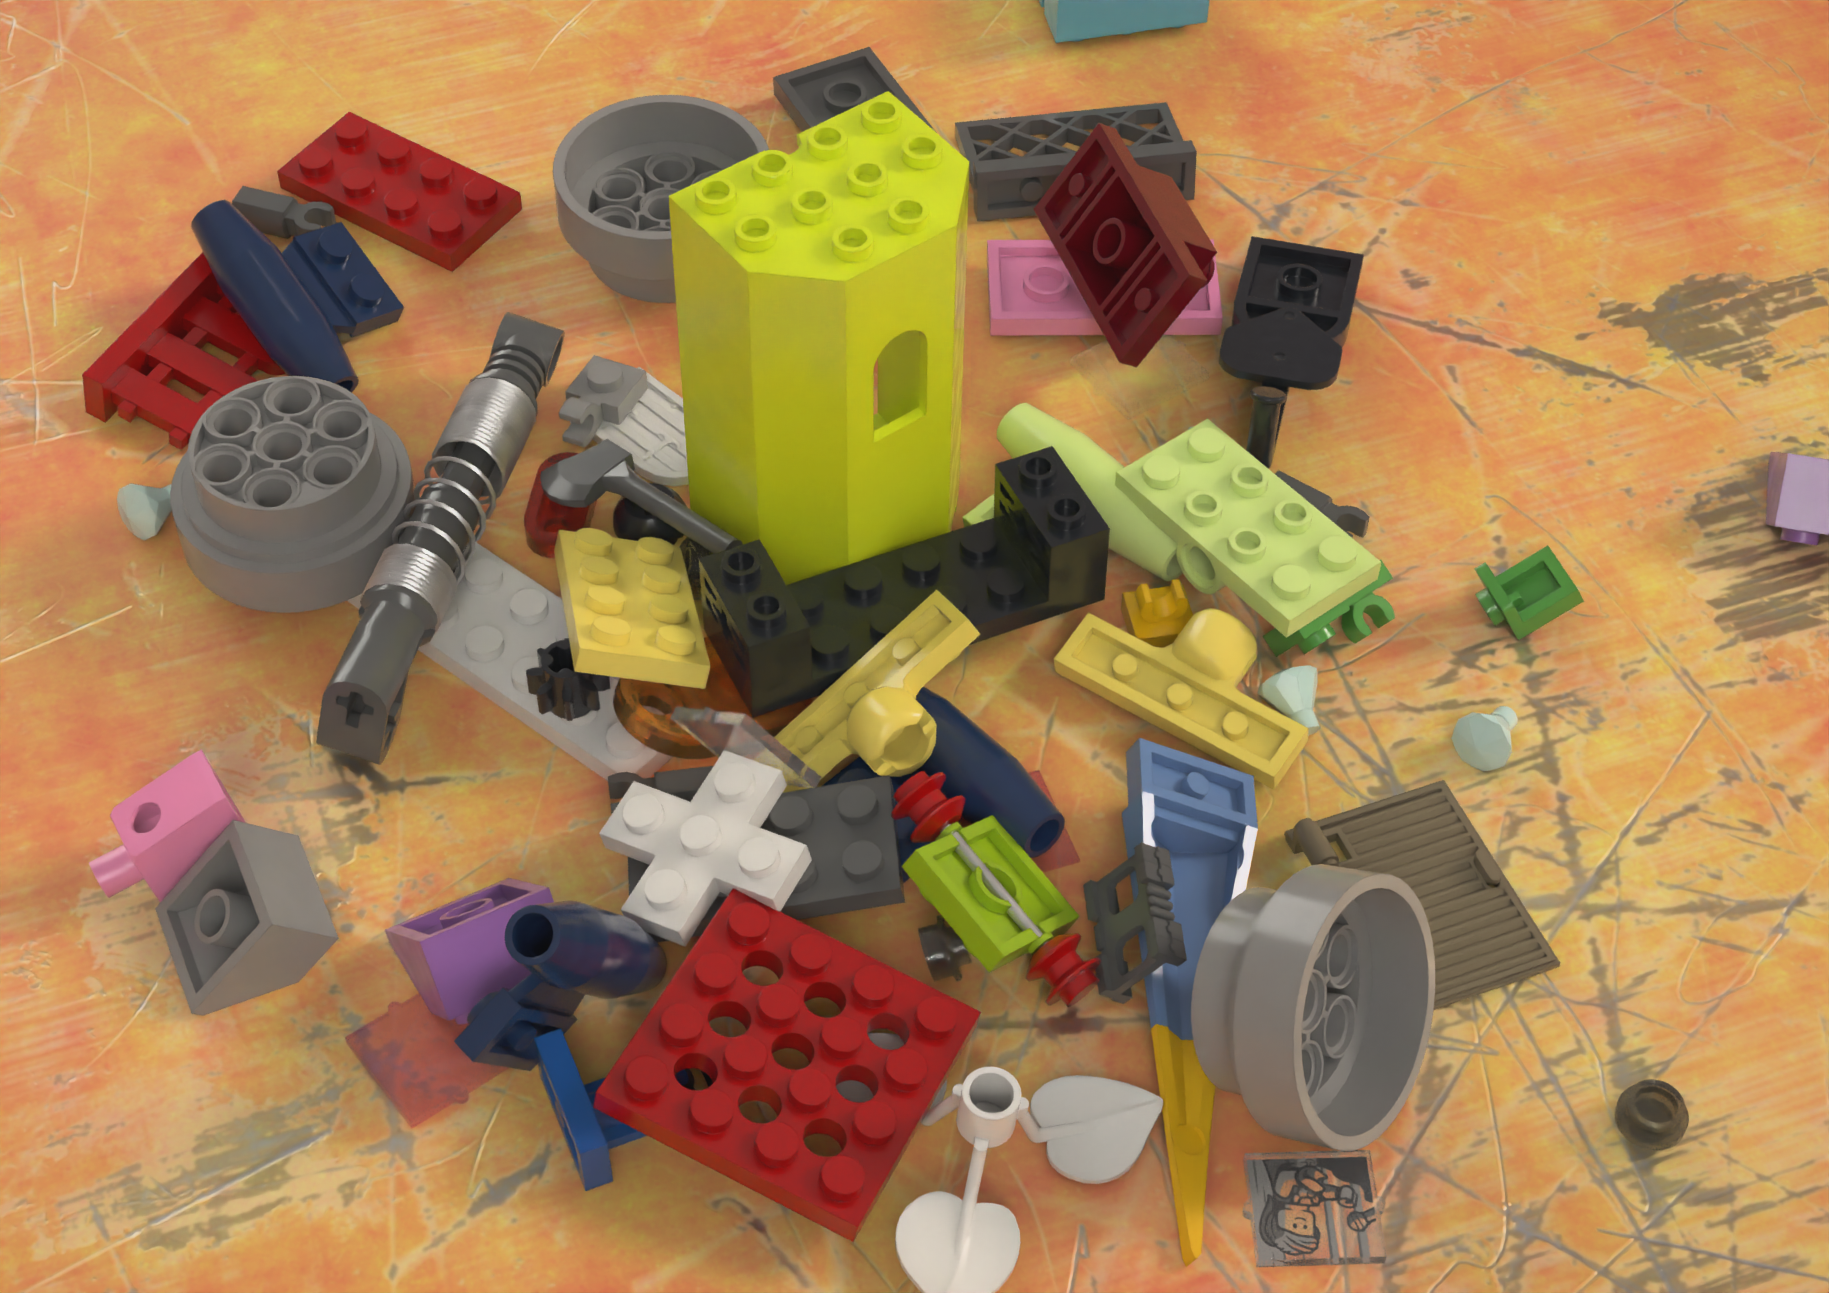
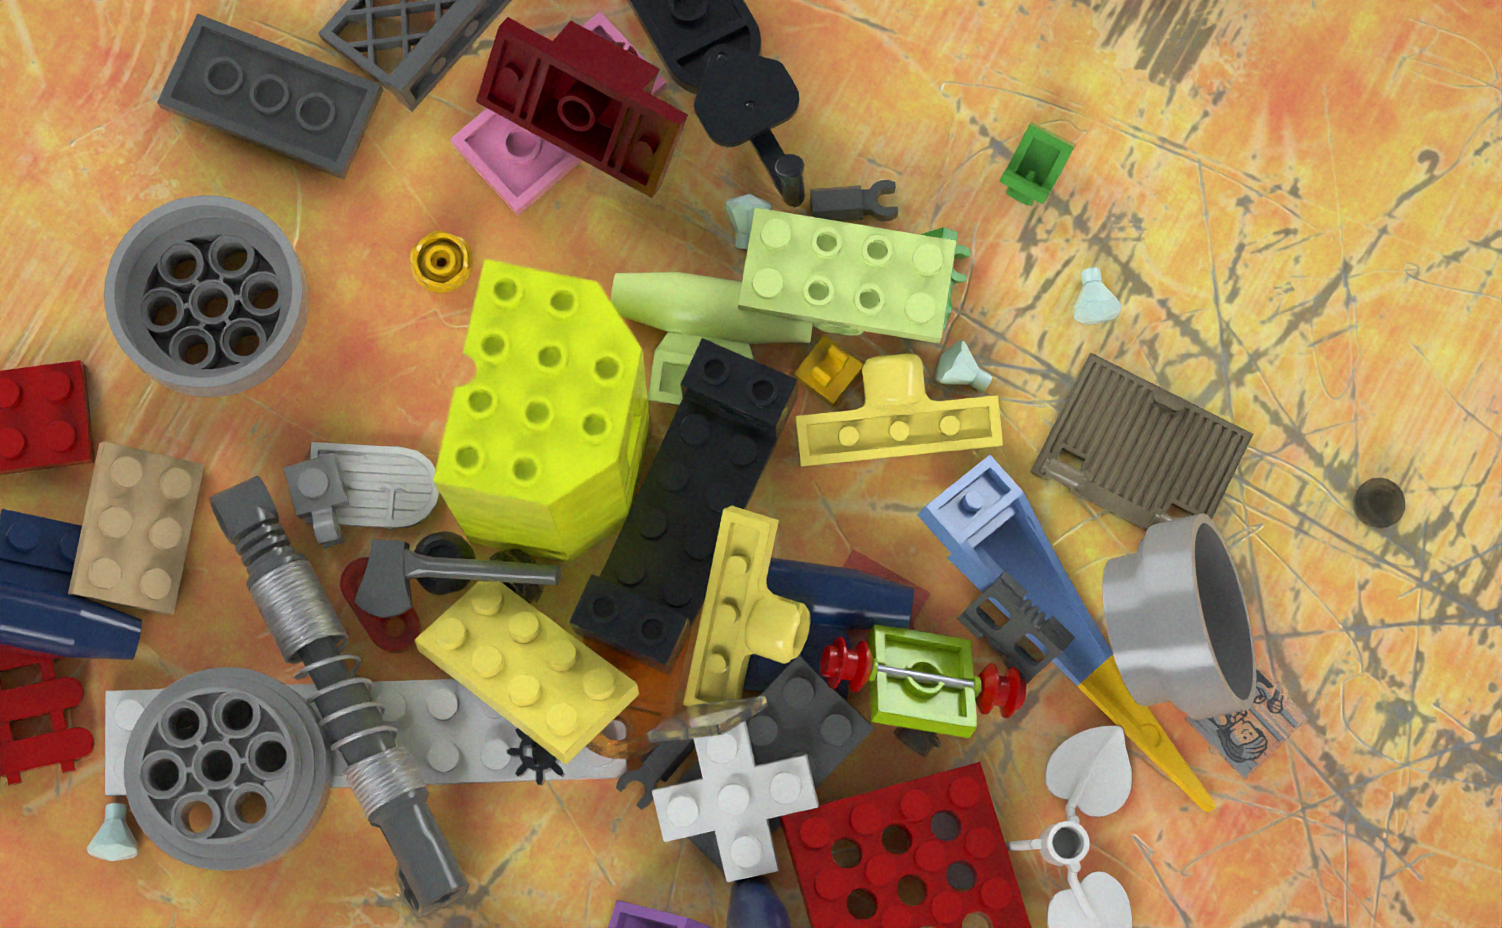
camera: 45 degrees left, 30 degrees up
none -> tan plate [68,441,204,615]

